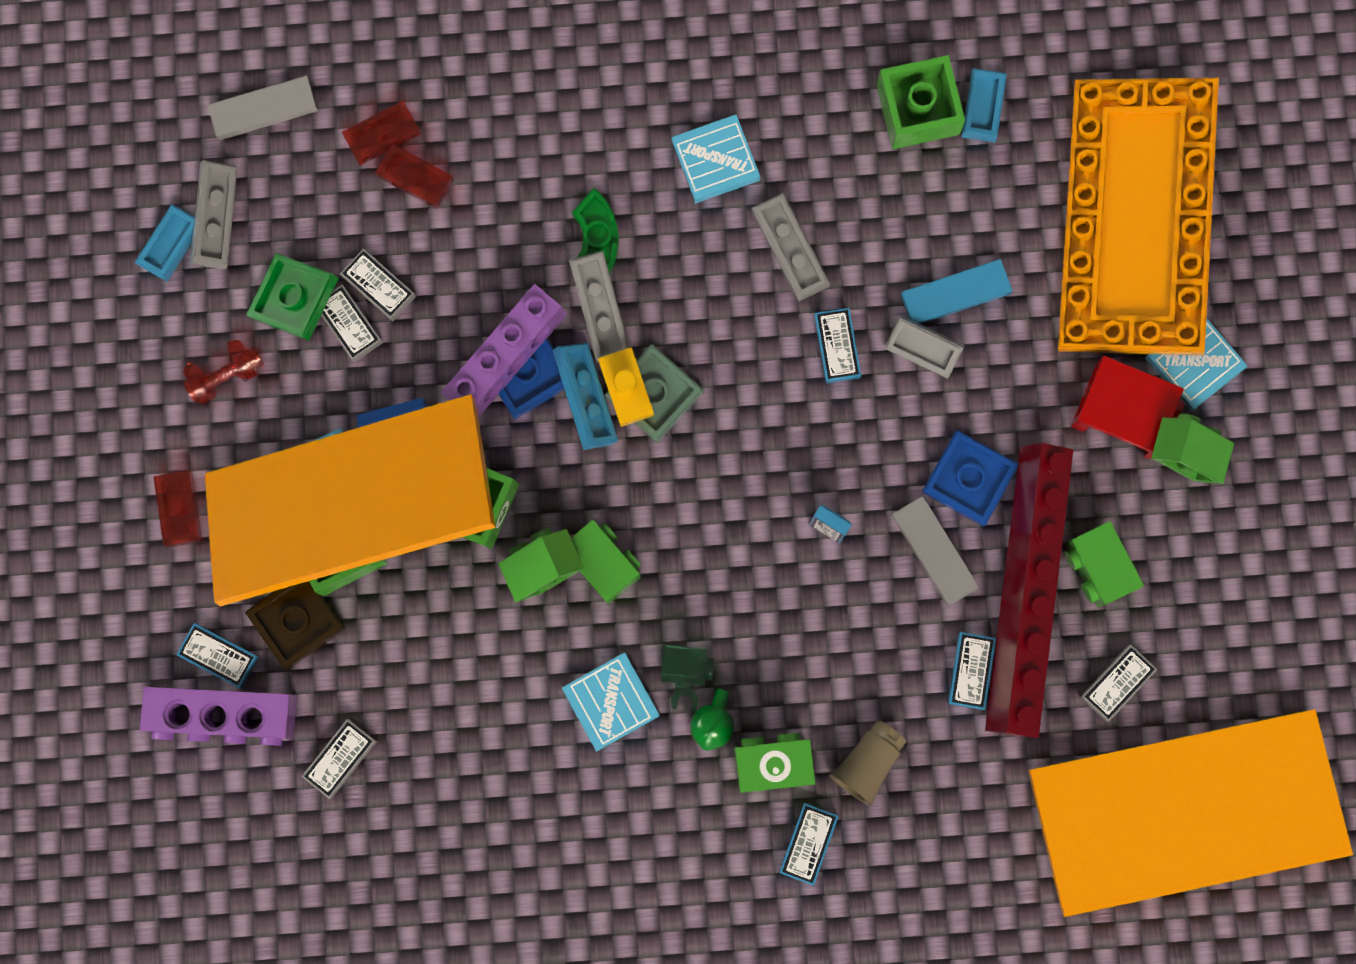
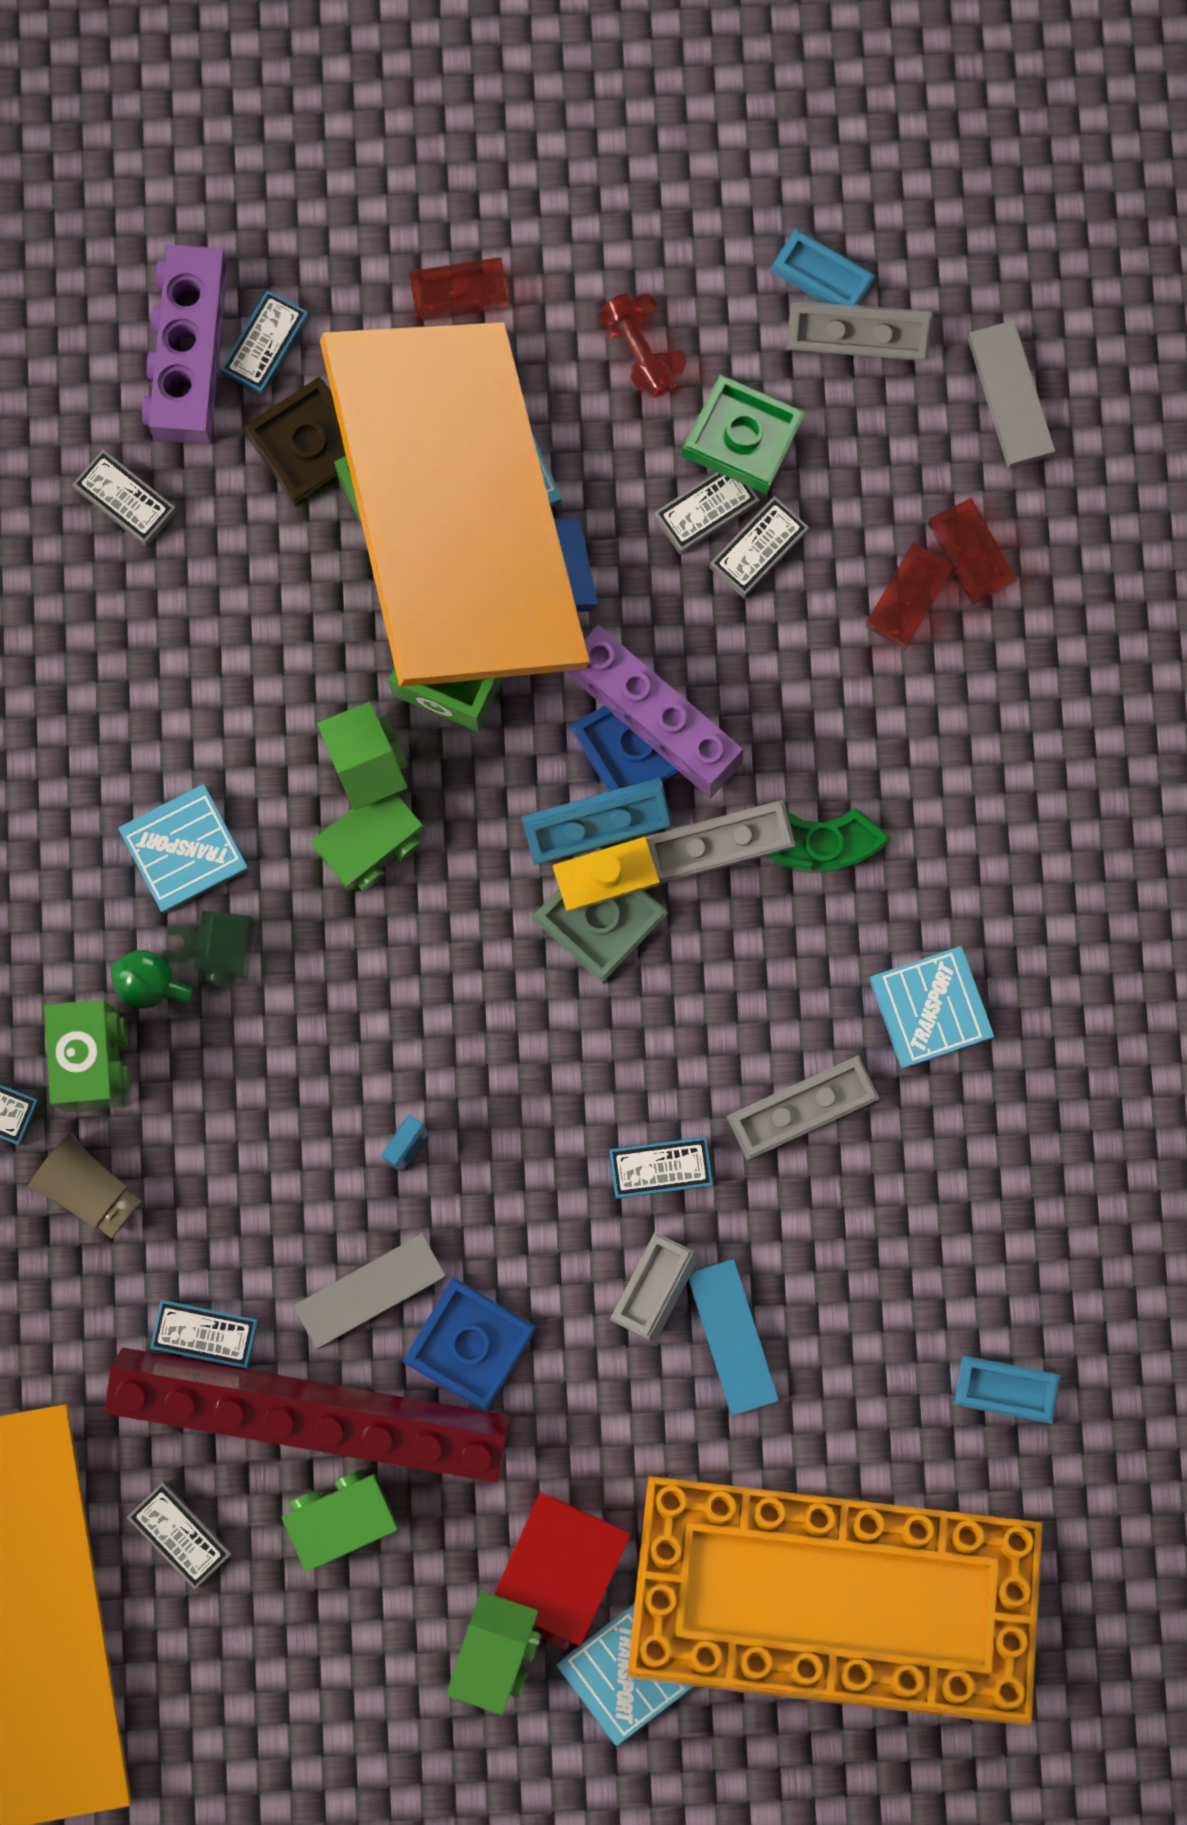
camera: 85 degrees right, 0 degrees up
bright green brick [876,55,965,150] -> none

